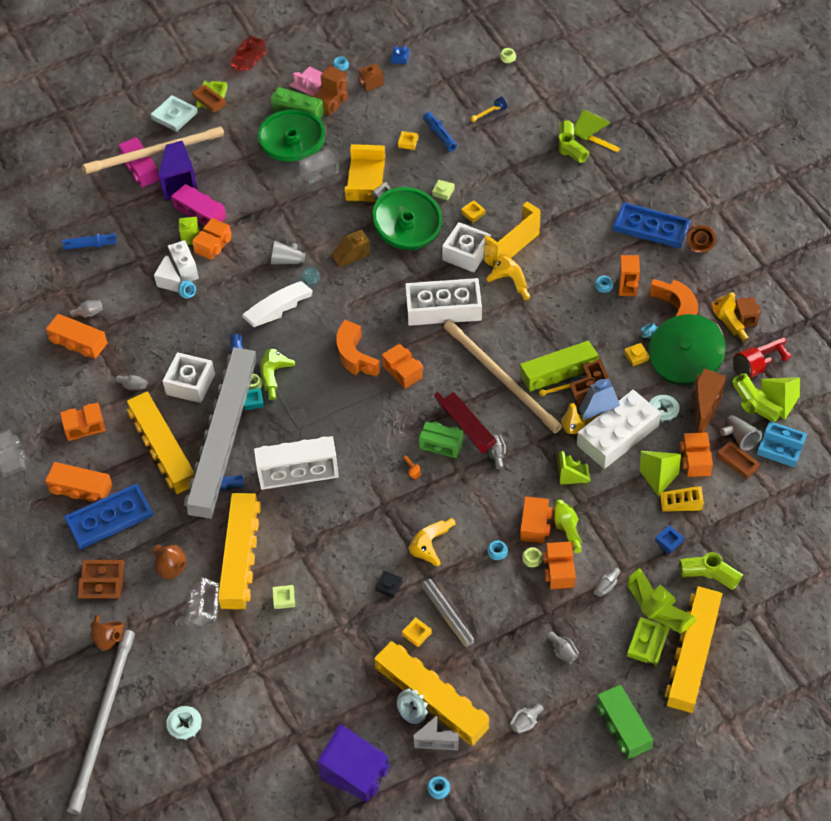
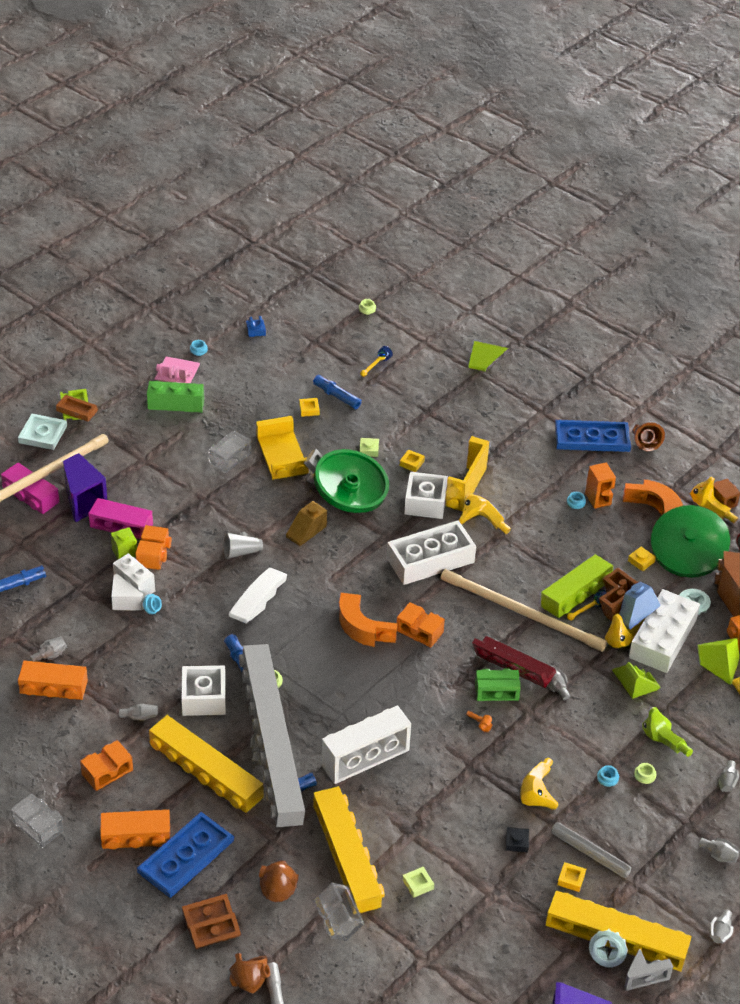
camera: 25 degrees left, 10 degrees down
clear red piece [231,36,267,71] -> none
teal plate [244,388,264,411] -> none
green dish [258,109,325,162] -> none
lime animal [260,349,295,400] -> none
clear light blue plate [302,267,320,284] -> none
dark orange brick [313,66,348,116] -> none
dark orange brick [357,63,384,91] -> none
orange brick [520,496,552,544] -> none
orange brick [542,542,576,589] -> none
lime piece [558,120,589,163] -> none
yellow piece [589,135,621,152] -> none
medium azure plate [641,323,658,339] -> none

